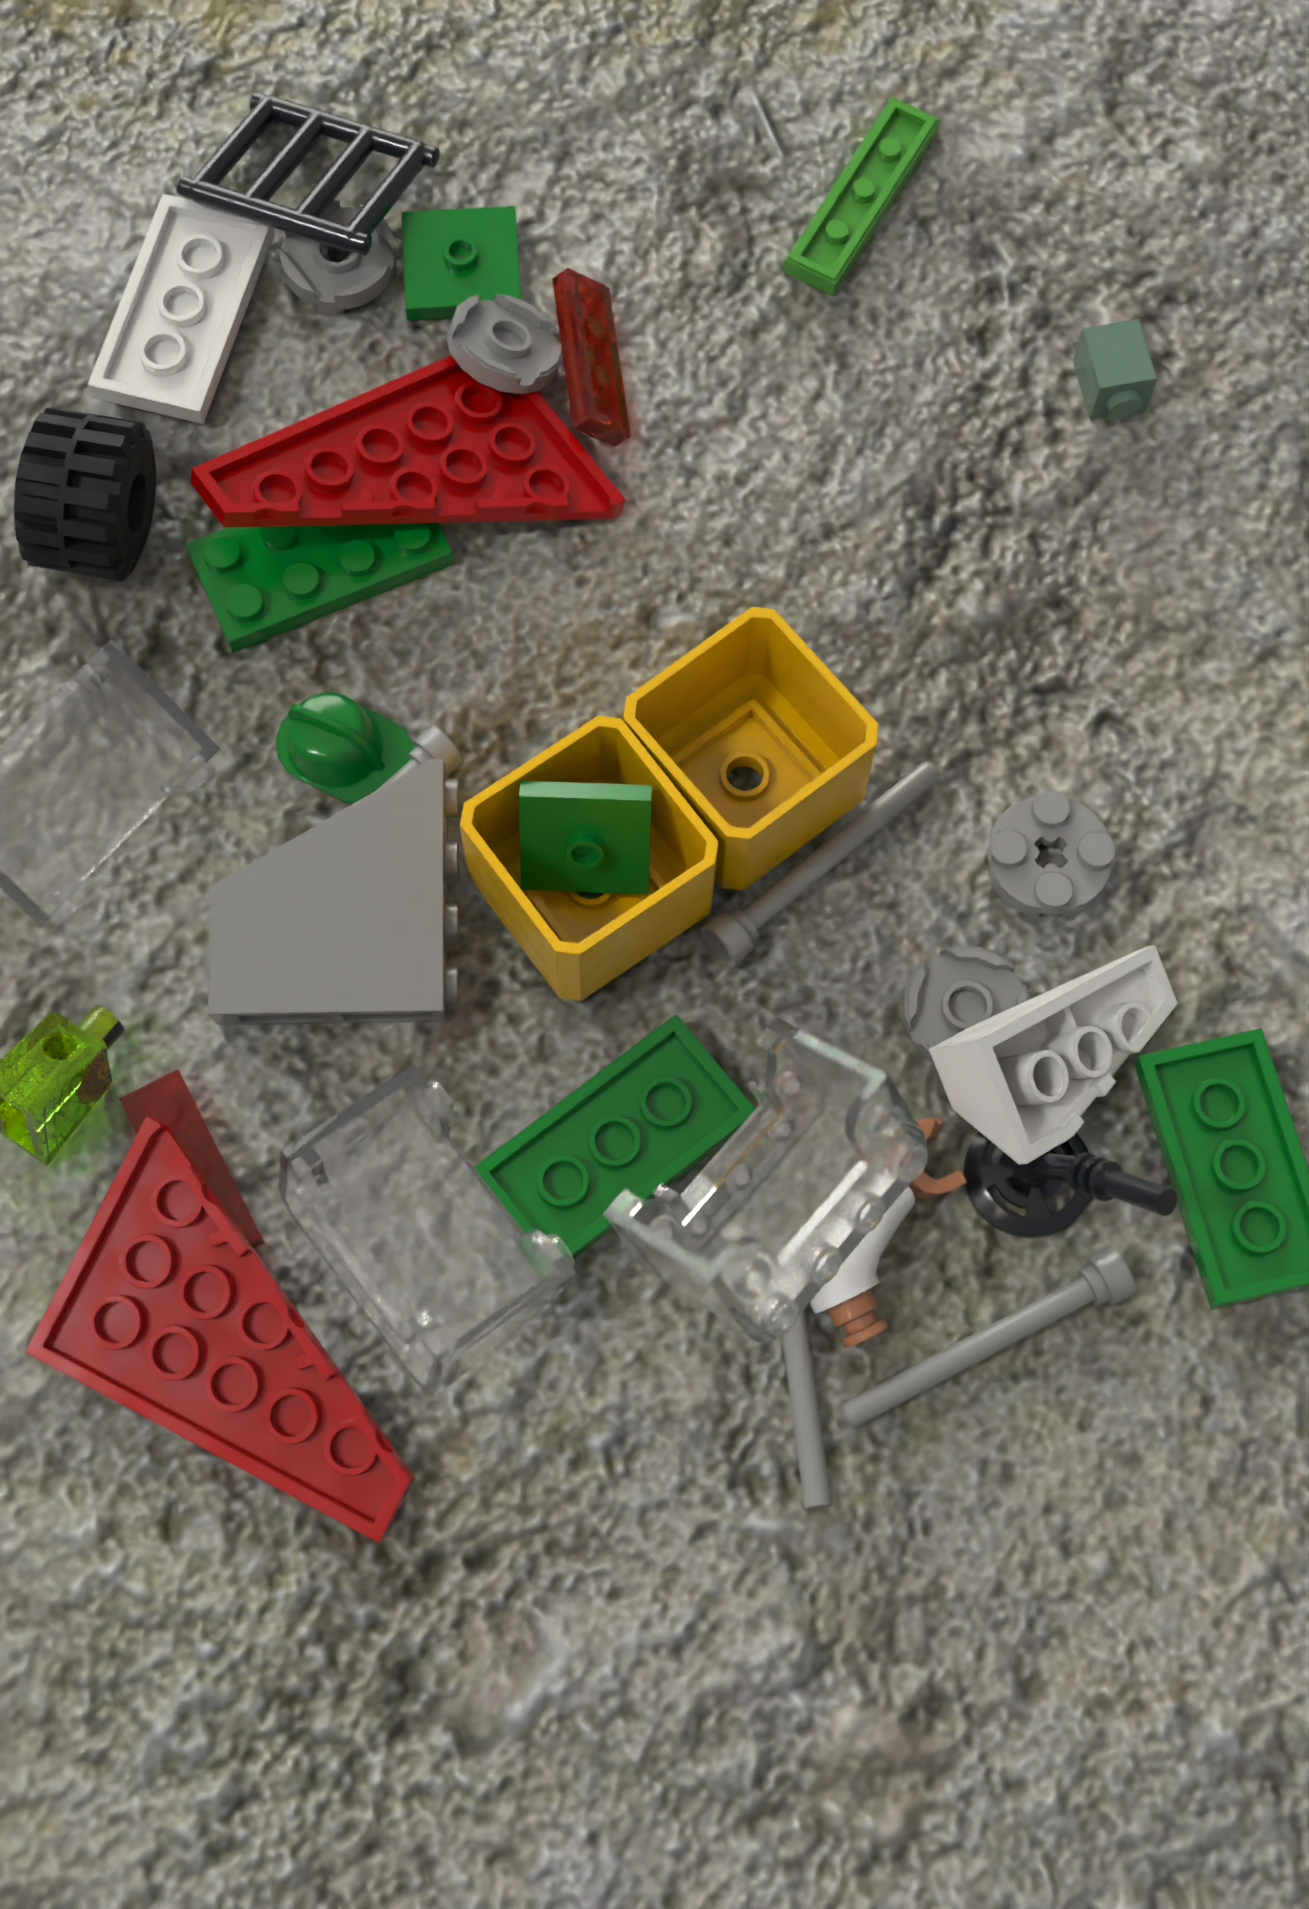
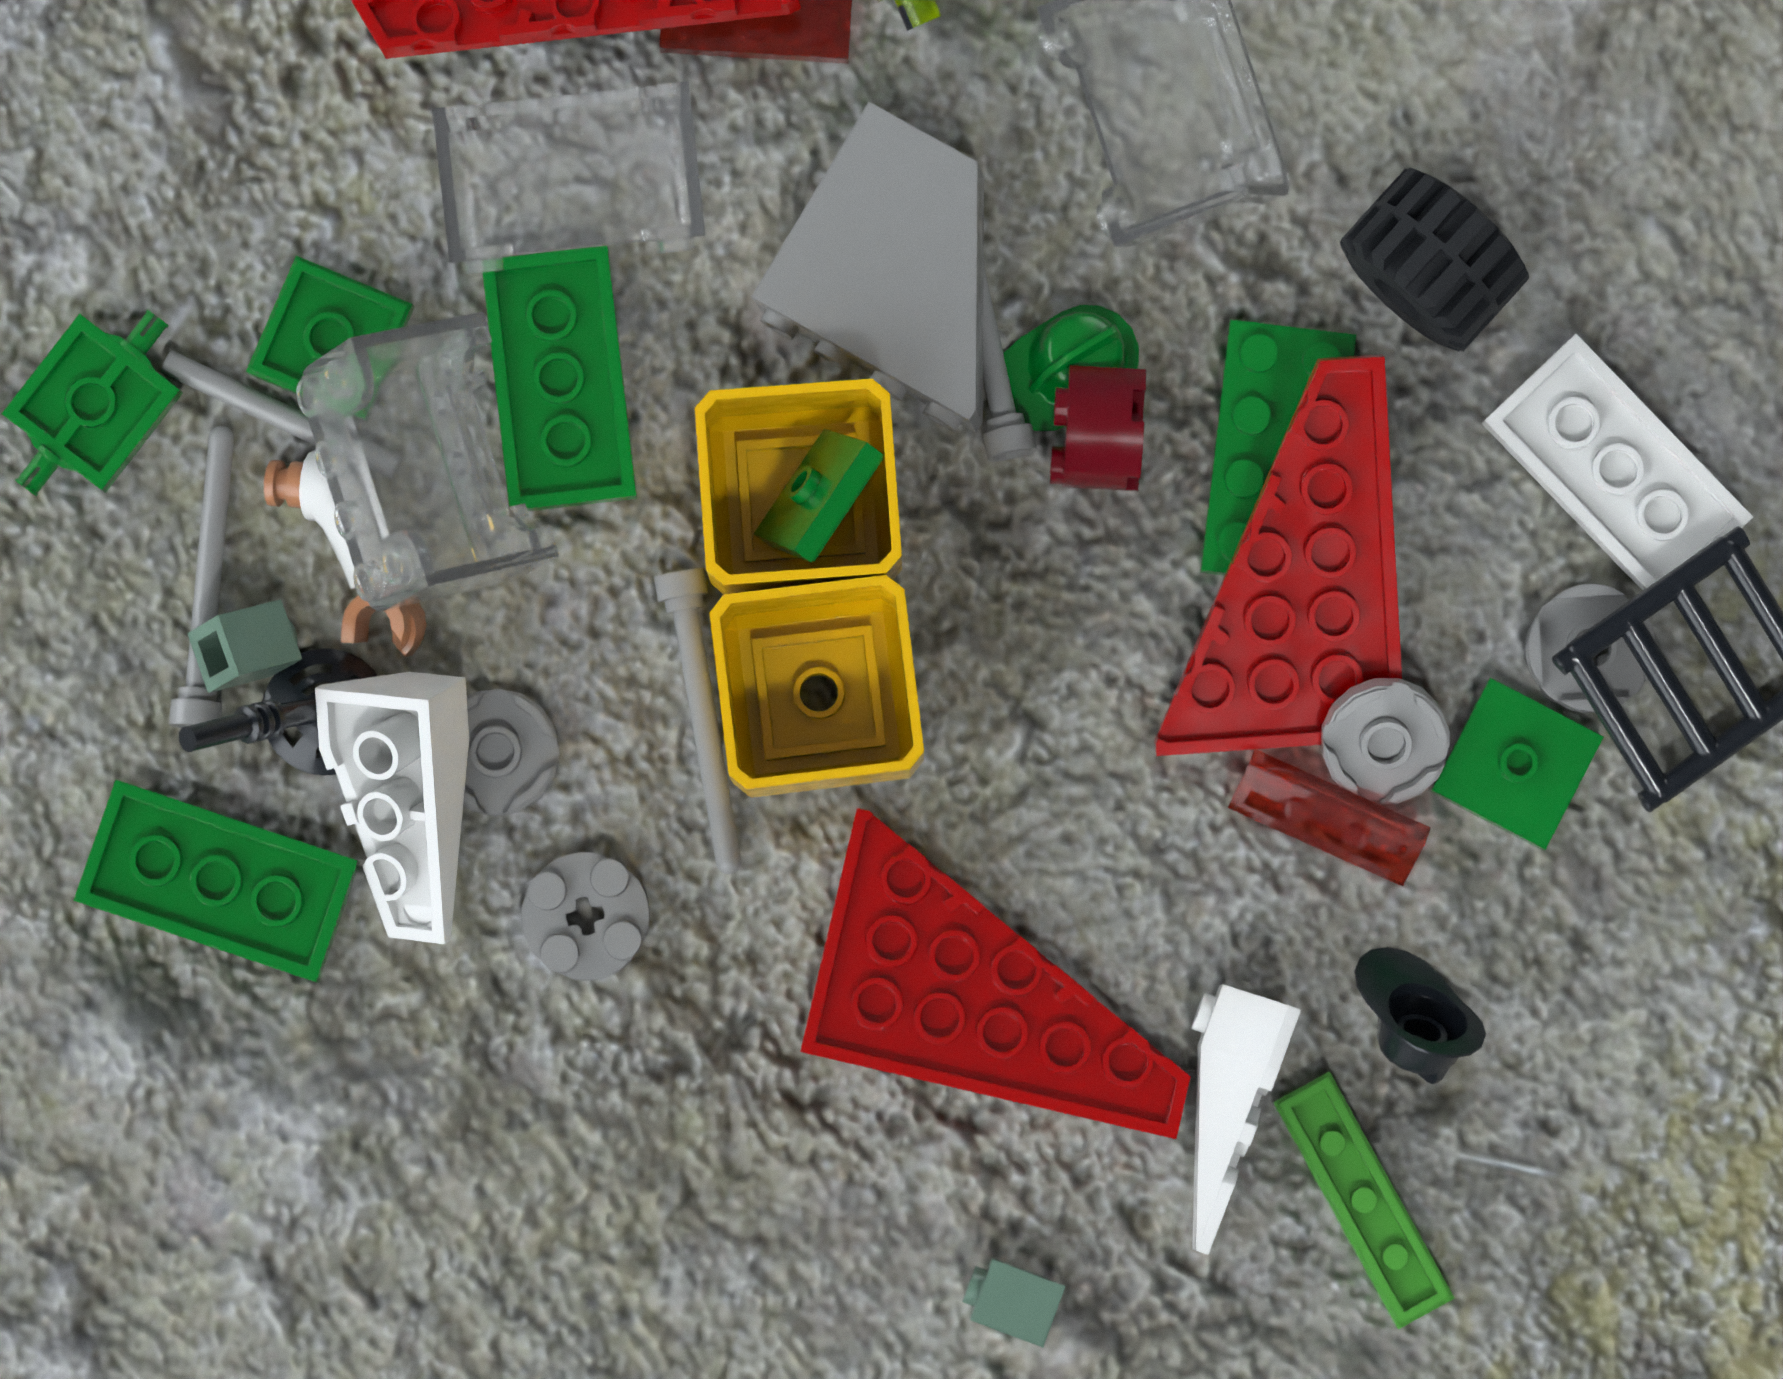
camera: 125 degrees right, 15 degrees up
none -> green plate [1,309,183,497]
none -> sand green brick [187,599,302,693]
none -> green plate [246,256,415,423]
none -> red wing [800,808,1191,1139]
none -> dark red cylinder [1050,365,1146,492]
none -> white wedge [1191,984,1301,1255]
none -> black piece [1354,947,1486,1084]

